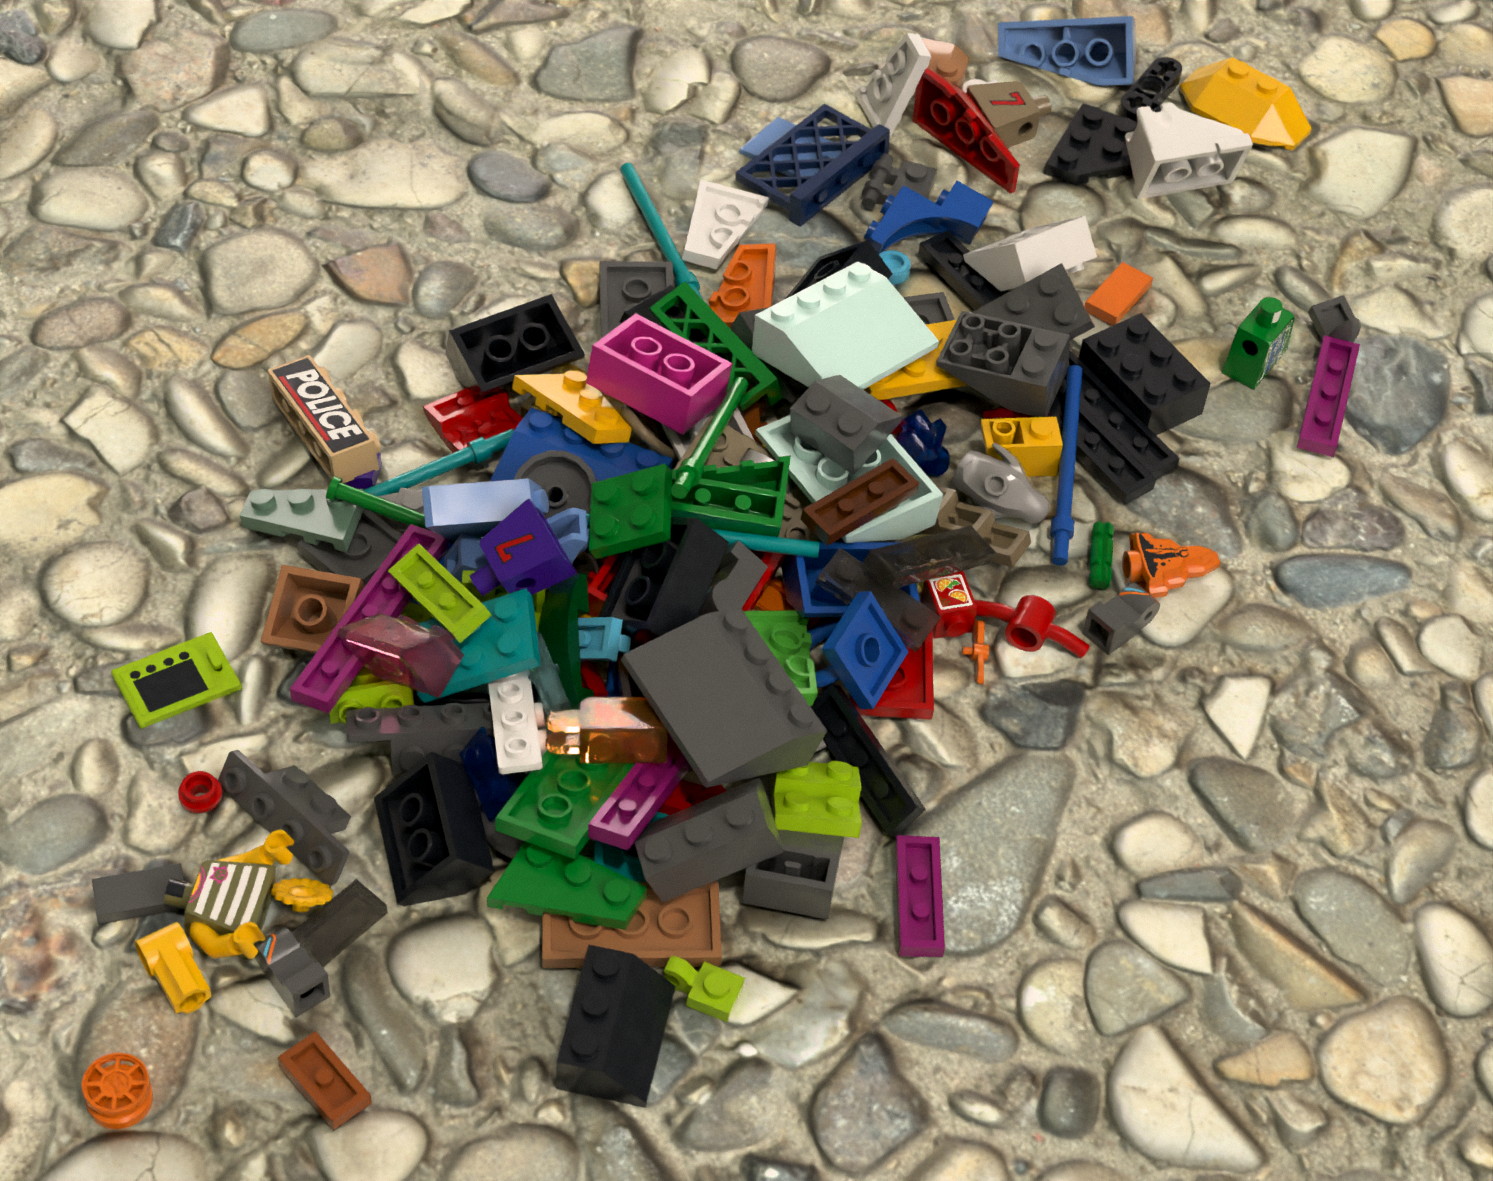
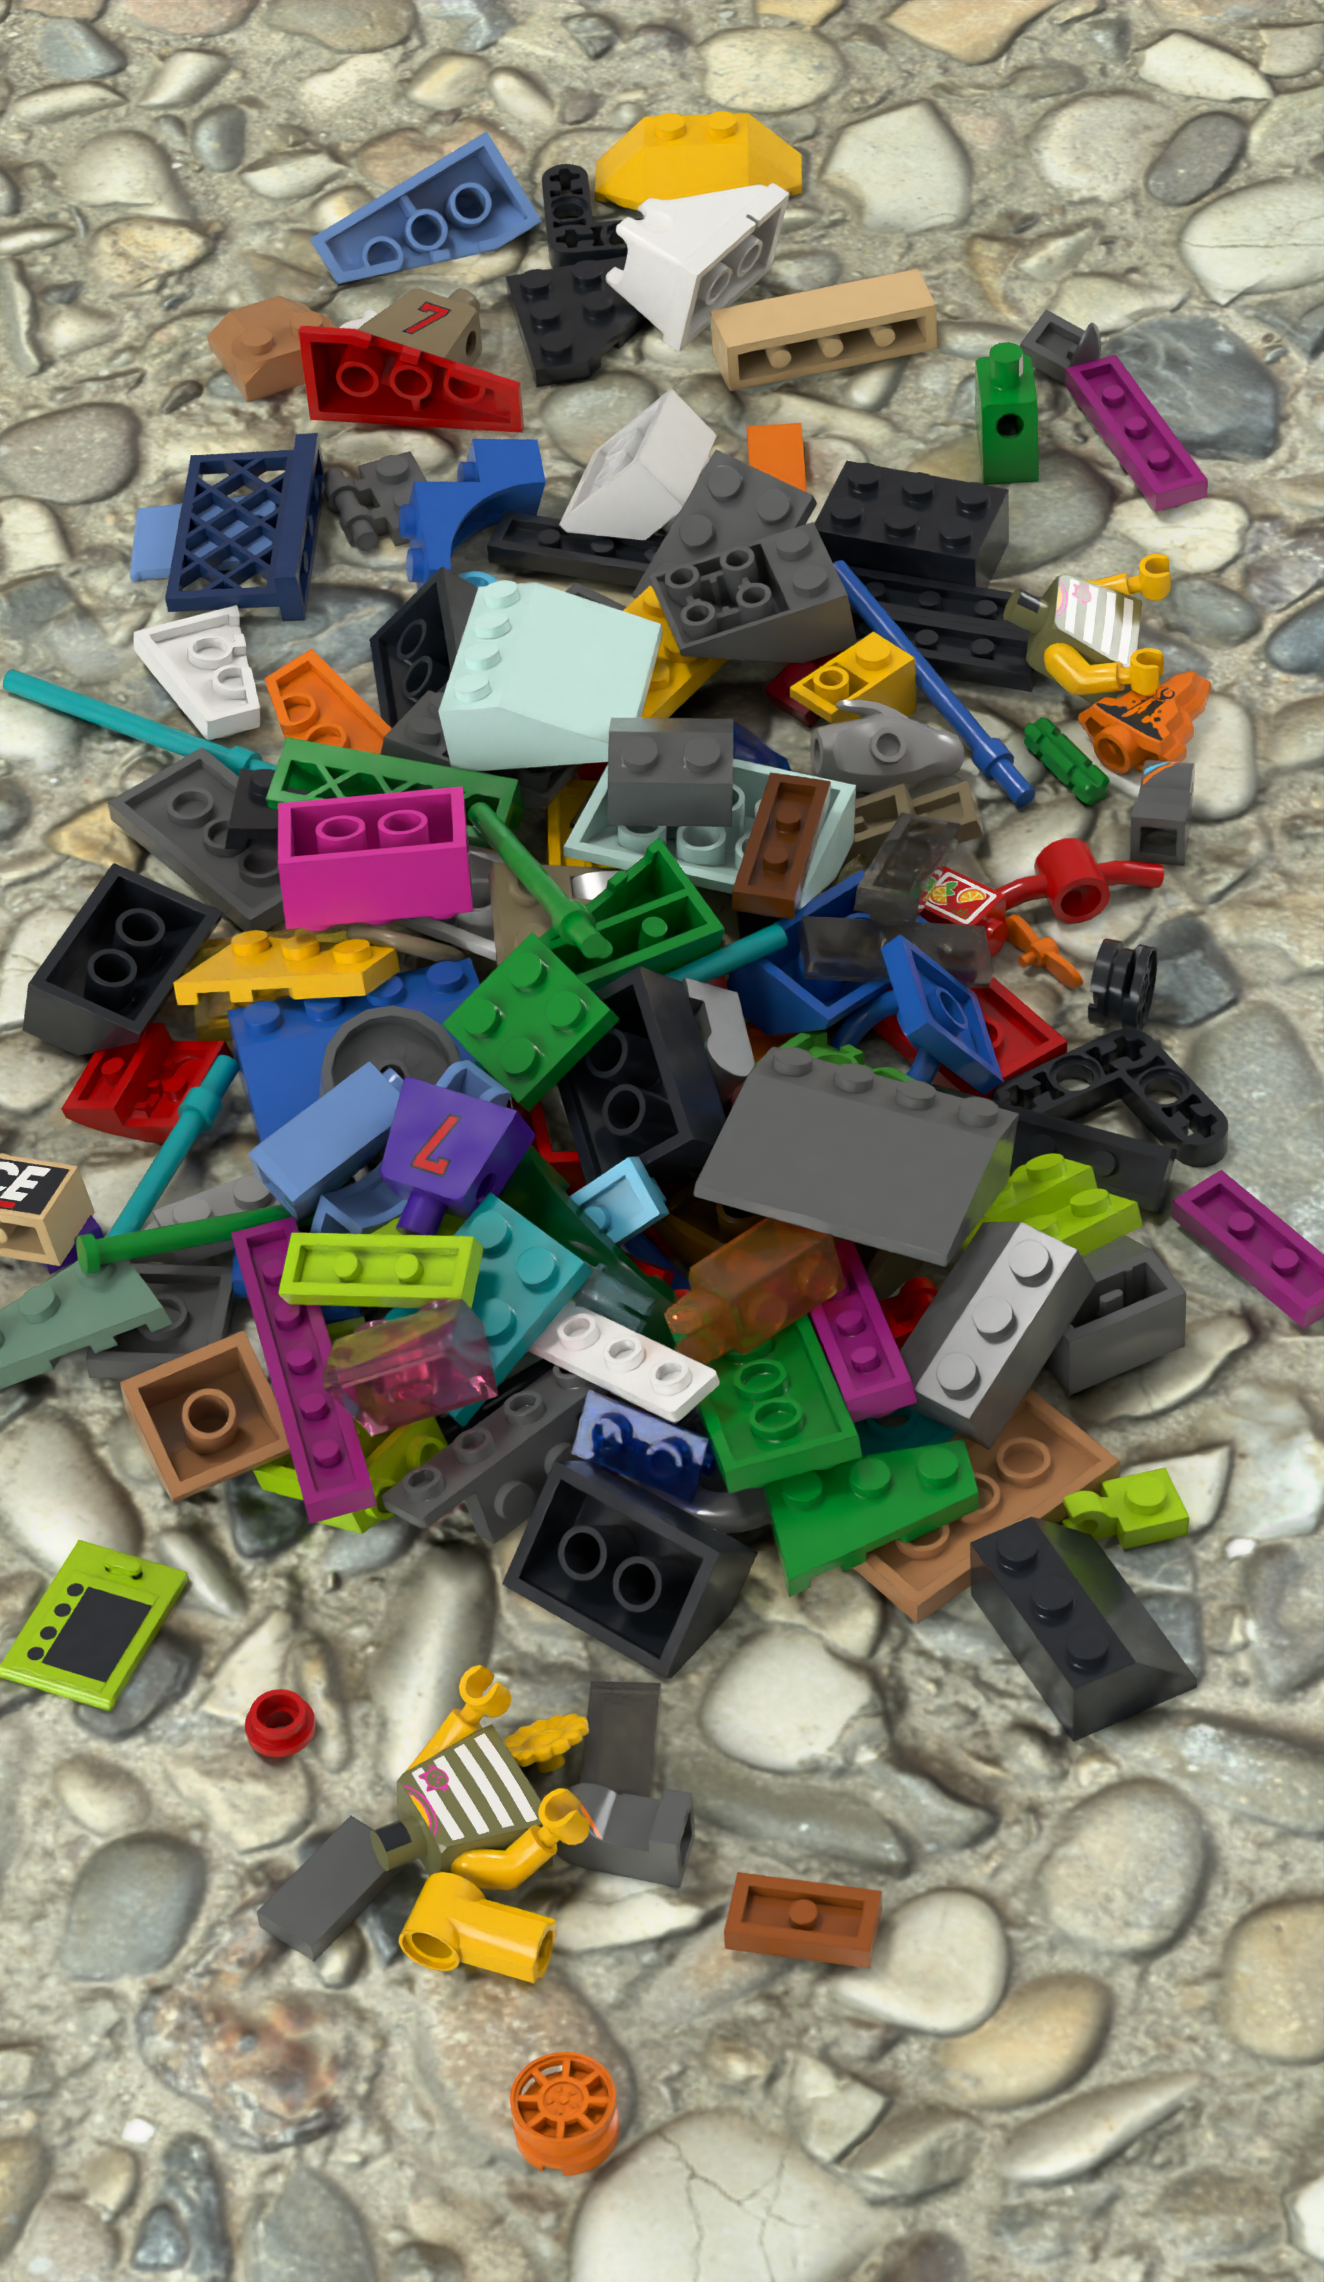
camera: 30 degrees left, 5 degrees down
dark grey bracket [218,750,351,886] -> none
white wing [854,33,932,138] -> none
none -> tan brick [710,268,937,392]
none -> black beam [994,1029,1228,1167]
none -> torso [1003,554,1171,704]
none -> black wheel [1088,938,1158,1031]

